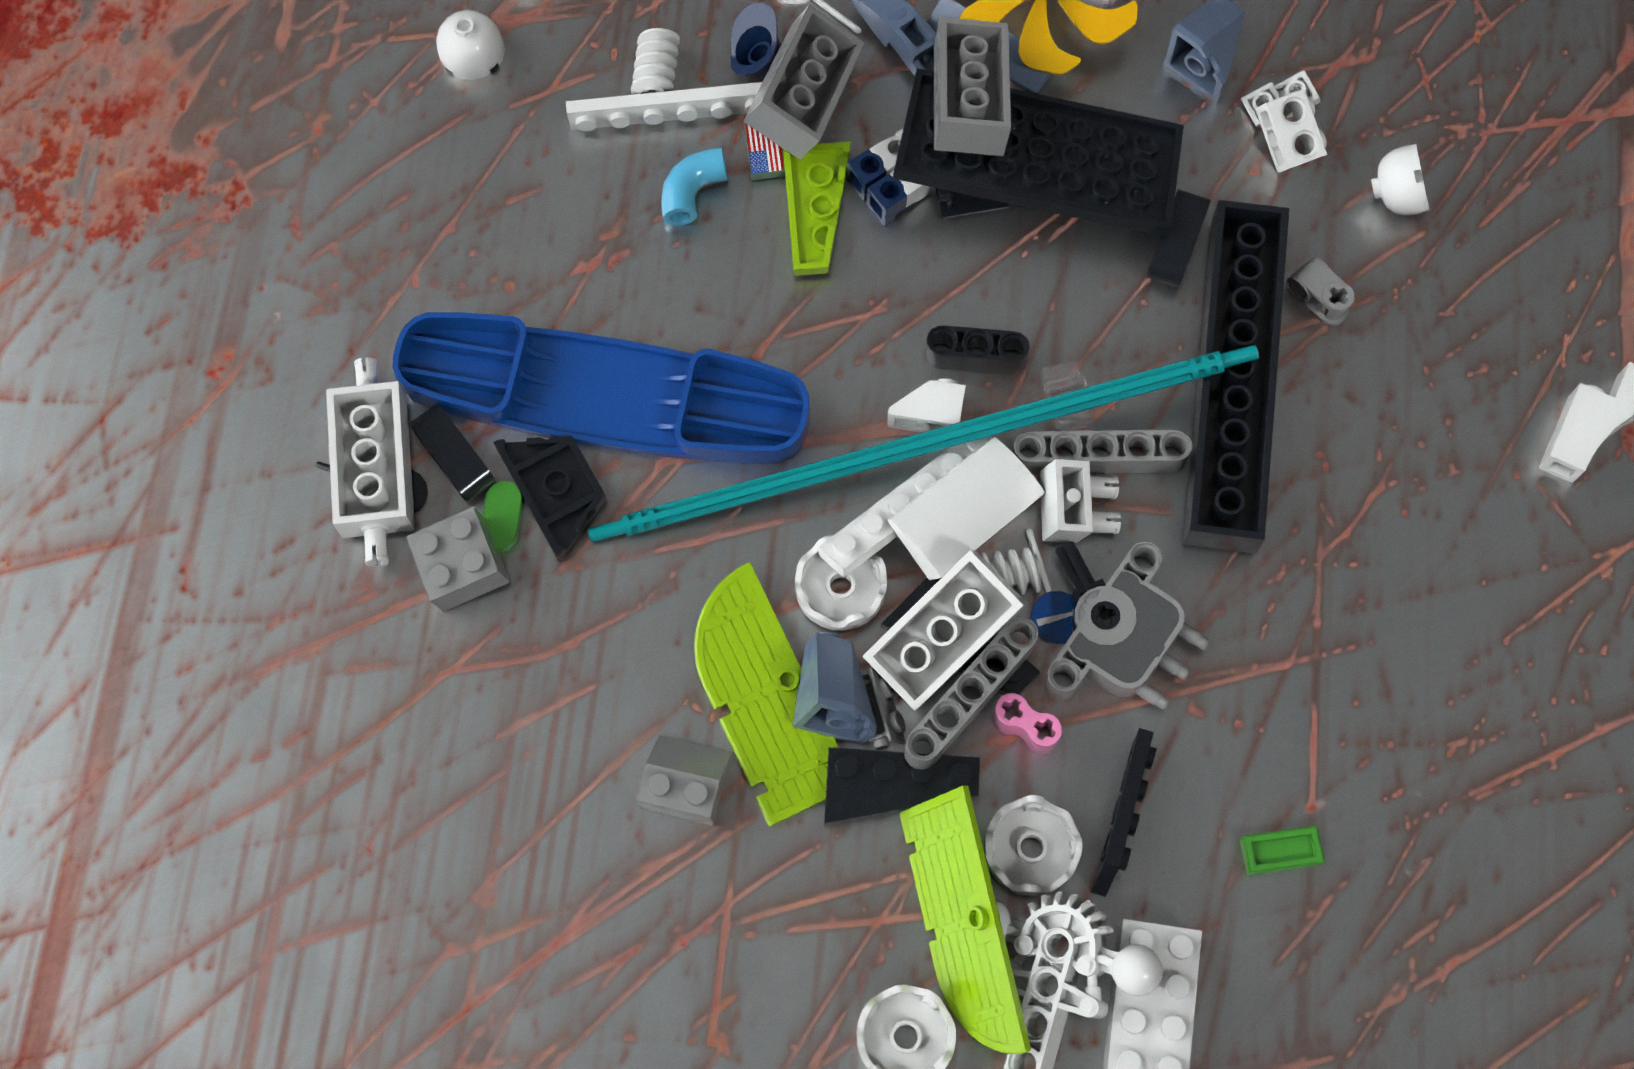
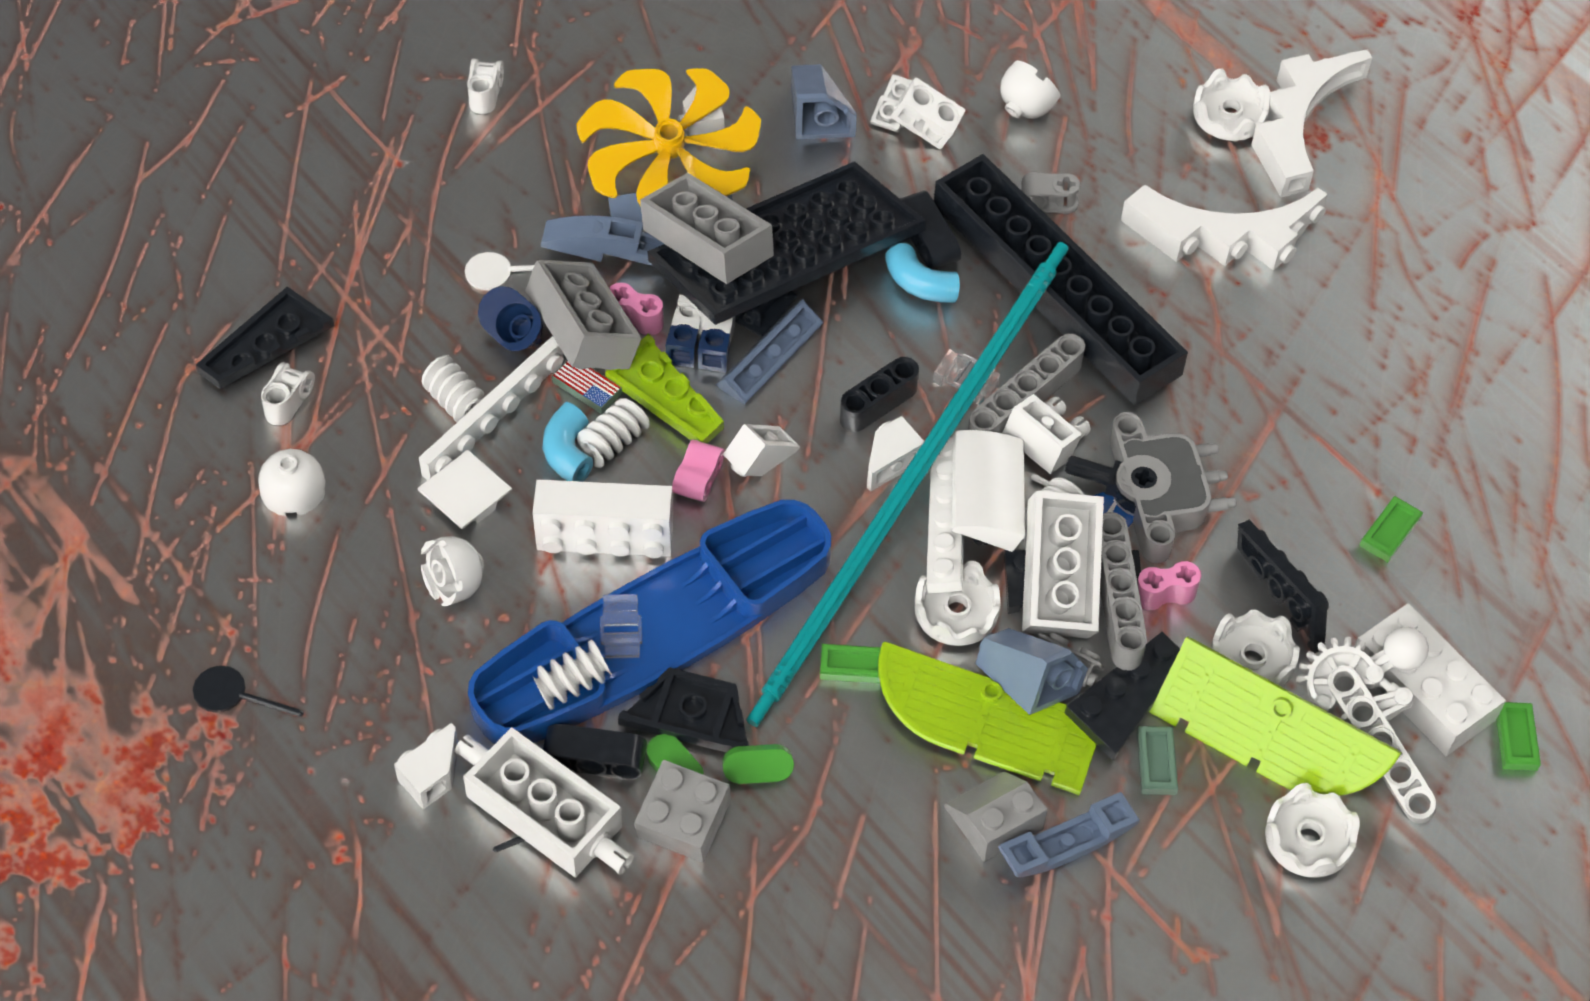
camera: 50 degrees left, 15 degrees down
none -> black piece [192,665,304,717]
none -> white slope [394,723,458,810]
none -> white piece [418,450,512,529]
none -> white cylinder [421,536,484,606]
none -> white brick [532,480,674,558]
none -> white piece [533,640,612,710]
none -> white piece [577,398,650,468]
none -> clear piece [600,594,642,658]
none -> bright pink axle [609,283,664,336]
none -> bright pink axle [672,439,725,502]
none -> sand blue slope [716,299,824,404]
none -> bright green tile [722,744,794,784]
none -> white slope [723,424,800,477]
none -> bright green tile [820,644,881,683]
none -> medium azure cylinder [885,243,960,303]
none -> sand blue slope [998,792,1140,878]
none -> white arch [1121,185,1328,270]
none -> sand green tile [1137,726,1178,795]
none -> white plate [1193,69,1270,141]

